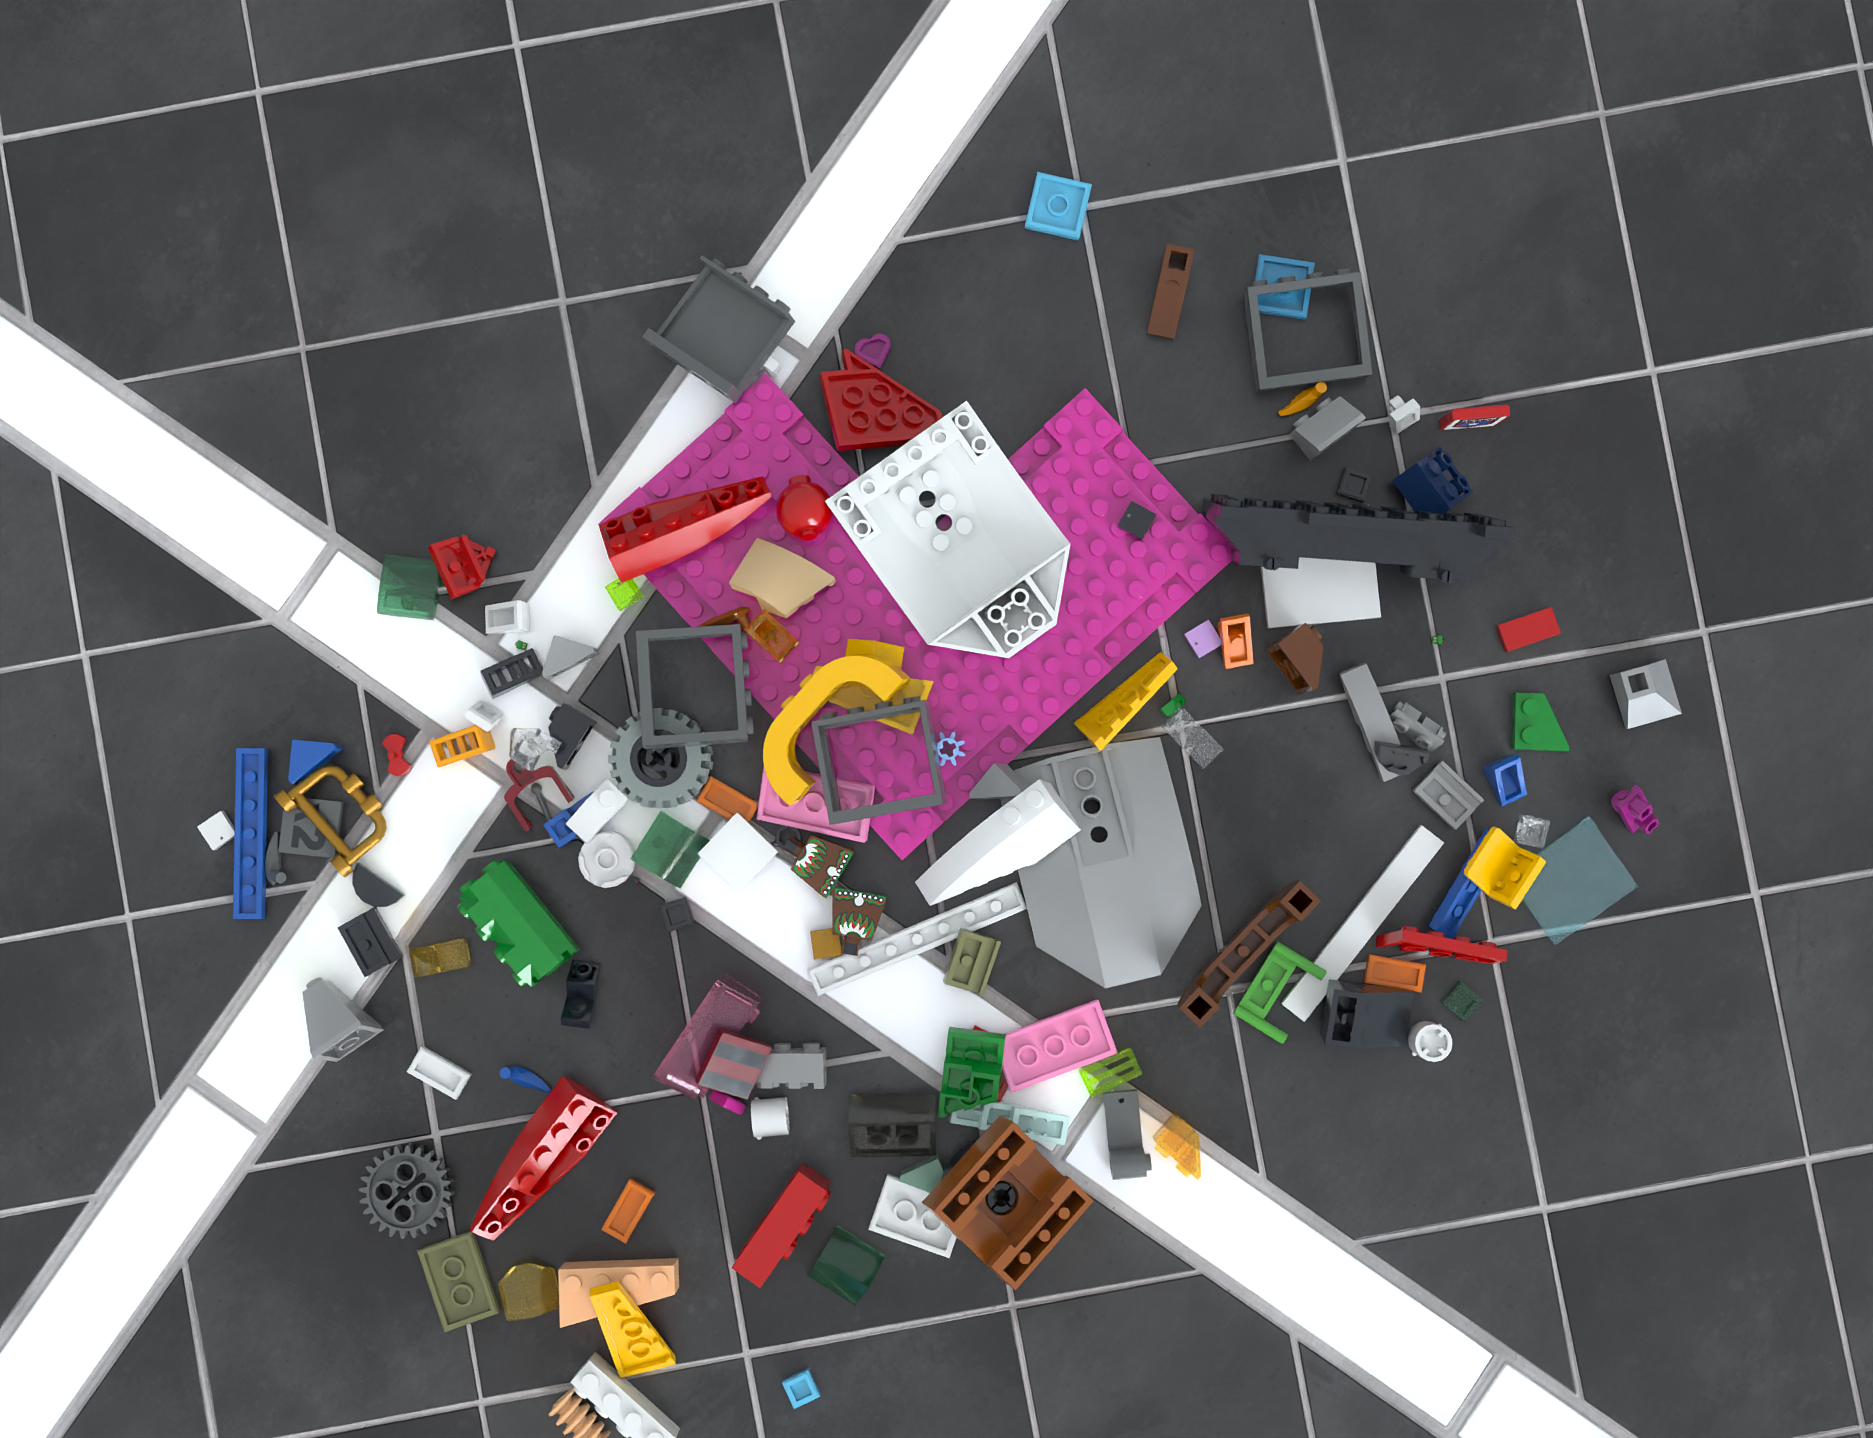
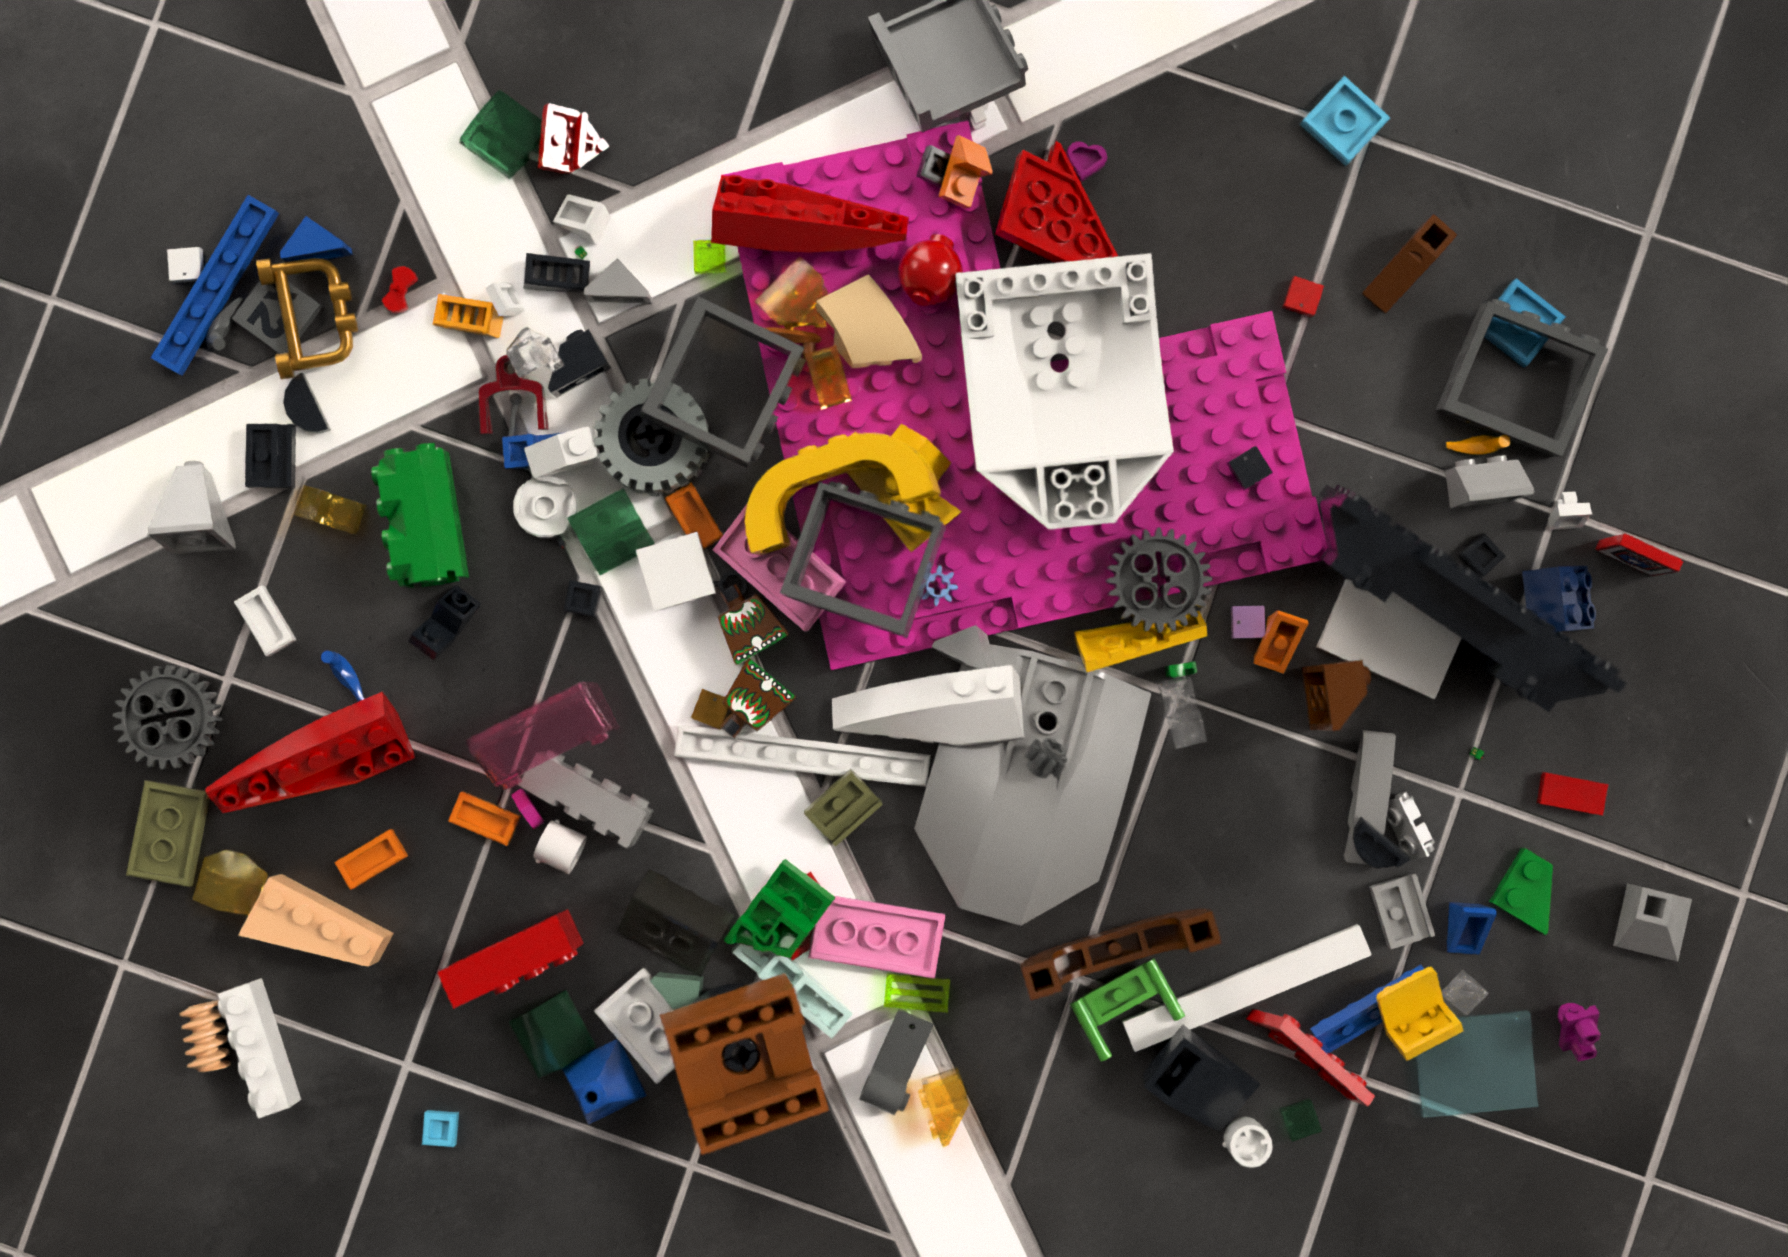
camera: 20 degrees right, 0 degrees up
yellow wing [590,1281,676,1378] -> none
tile [695,1029,772,1099] -> none
orange tile [1363,954,1426,993] -> none
none -> orange tile [448,791,521,846]
none -> blue slope [561,1039,647,1125]
none -> clear yellow slope [755,257,828,329]
none -> tile [916,145,950,188]
none -> orange slope [938,135,992,209]
none -> dark grey gear [1025,738,1067,779]
none -> dark grey gear [1105,527,1212,633]
none -> red tile [1282,276,1324,317]

